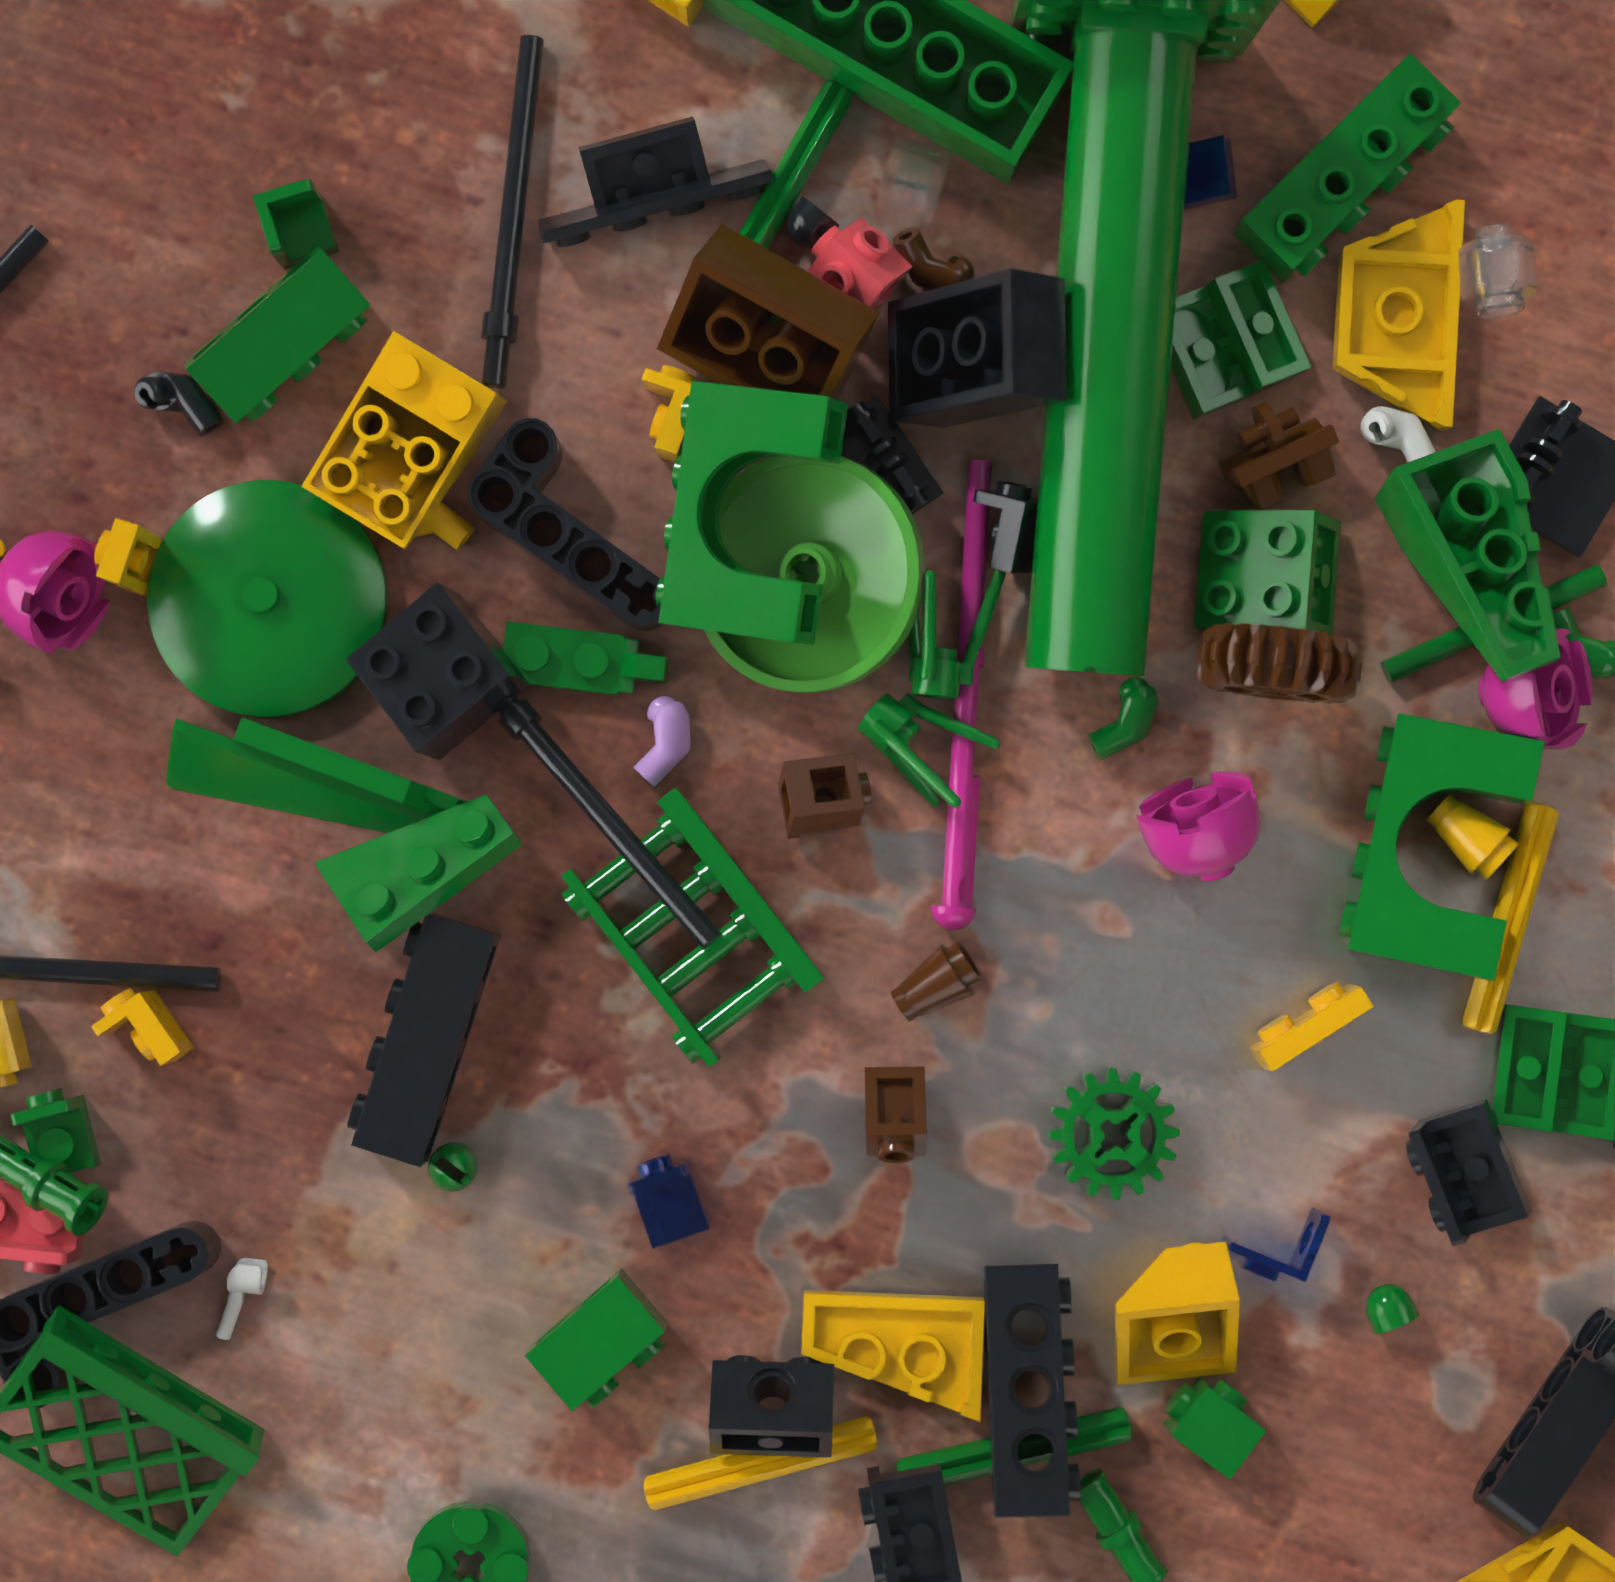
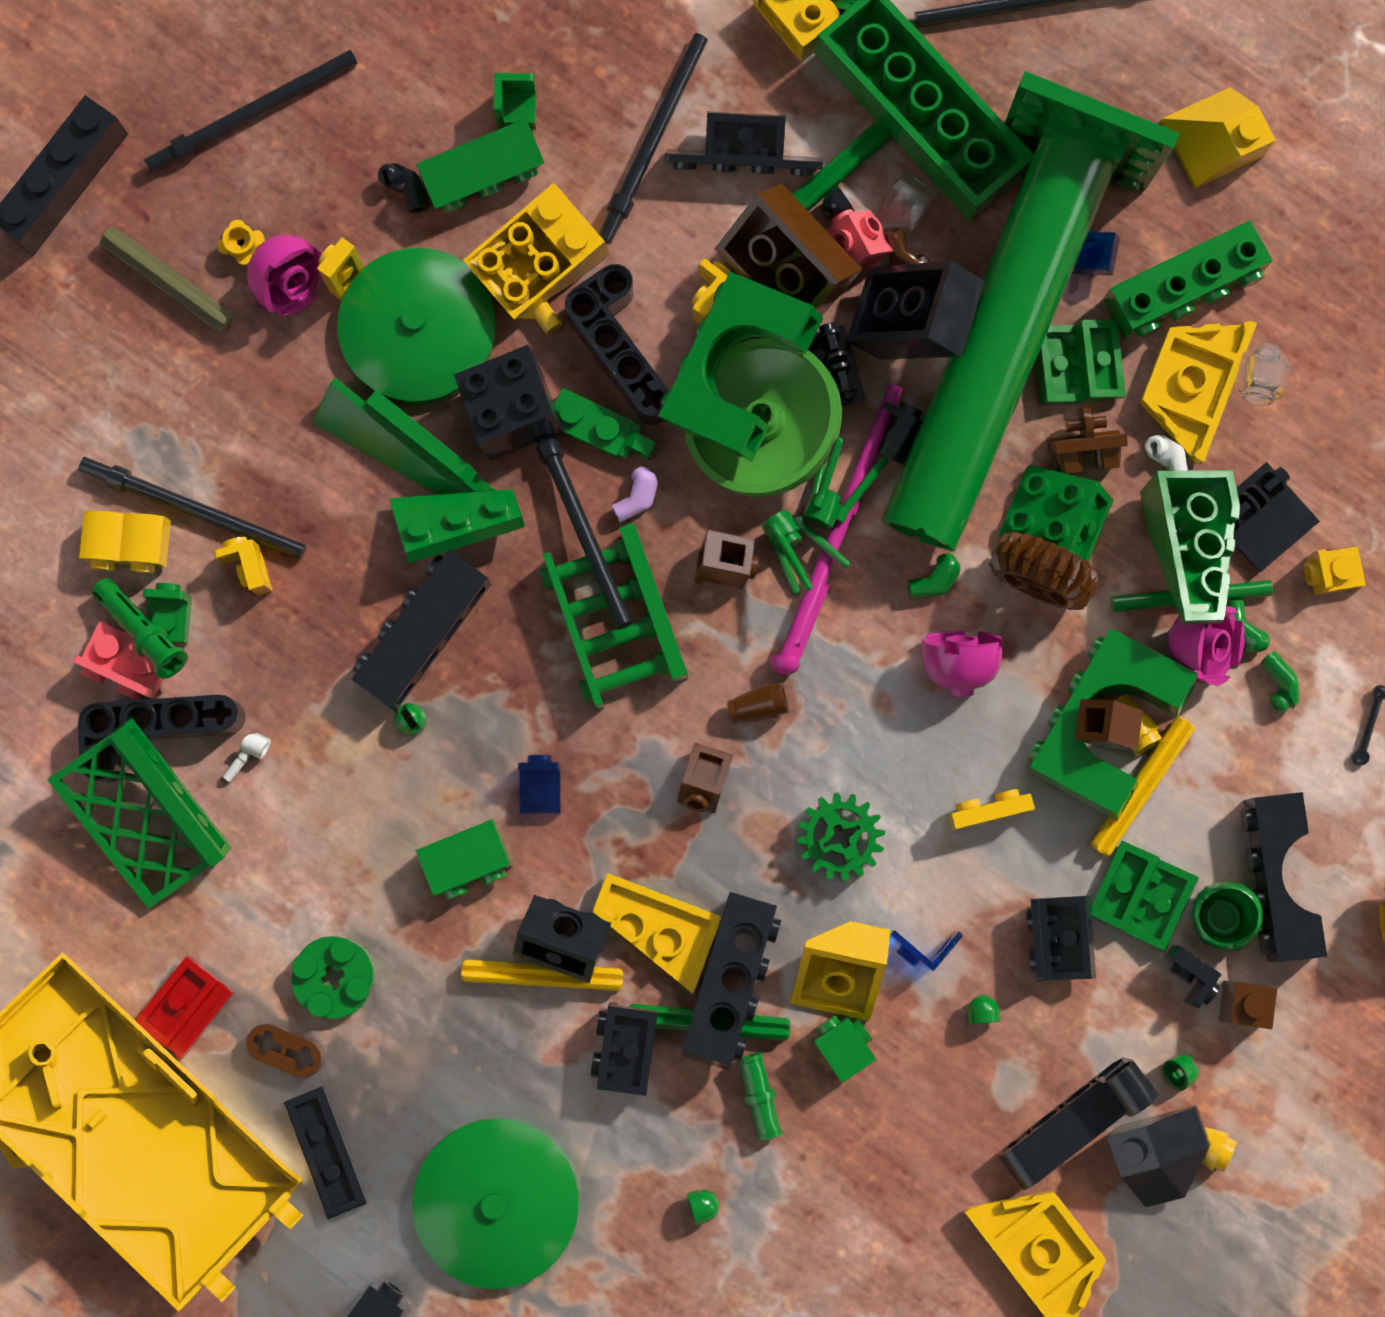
camera: 20 degrees right, 5 degrees down
none -> reddish brown brick [1075,699,1143,751]

